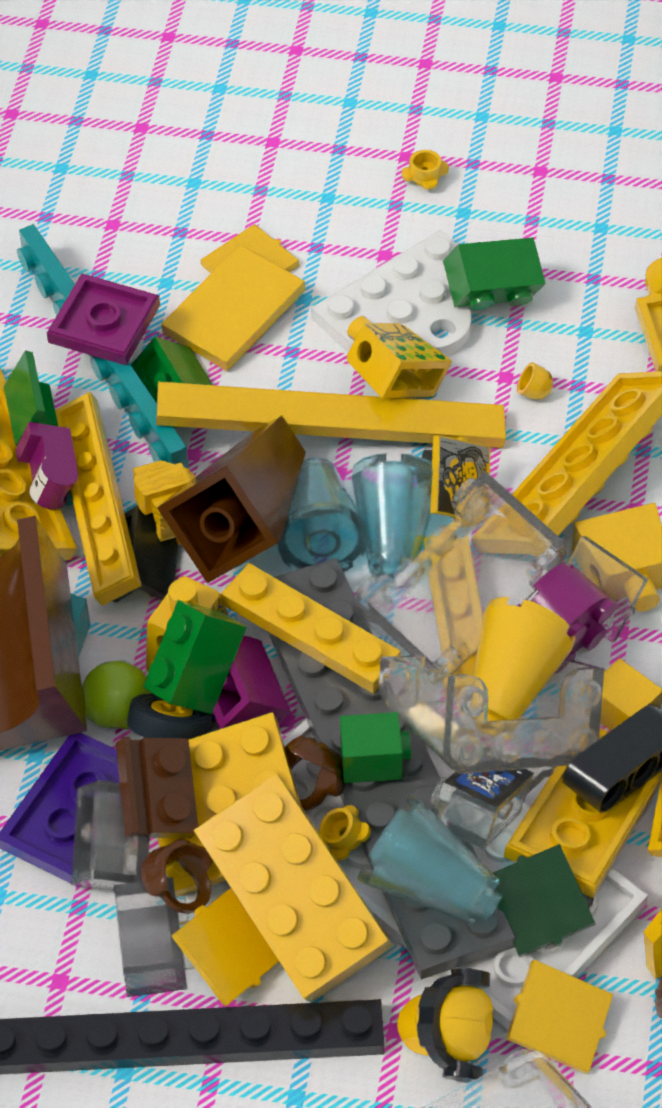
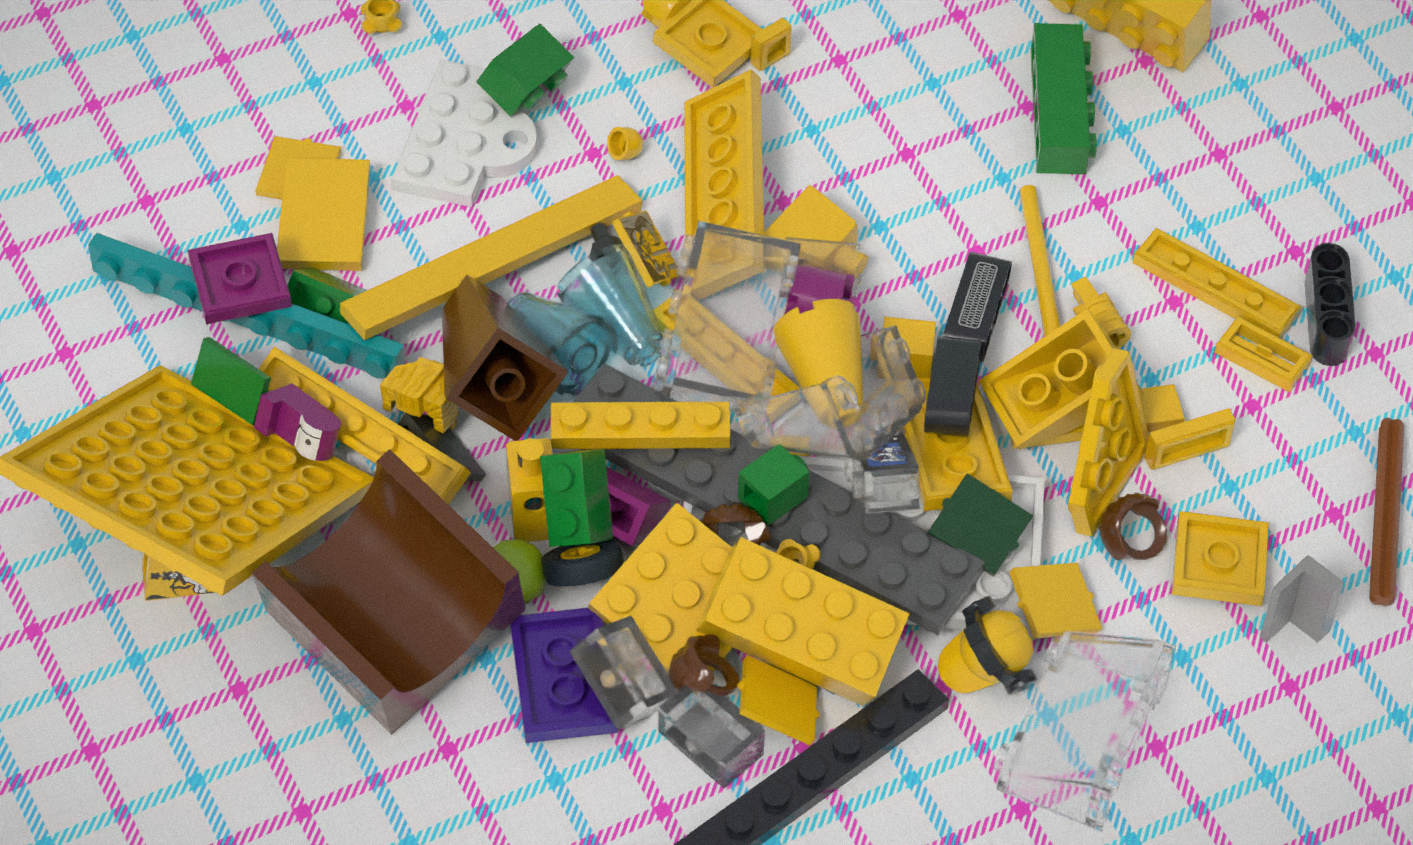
camera: 40 degrees left, 0 degrees up
reddish brown plate [116,737,198,838] -> none
yellow torso [347,316,453,398] -> none
clear light blue cone [357,794,504,924] -> none

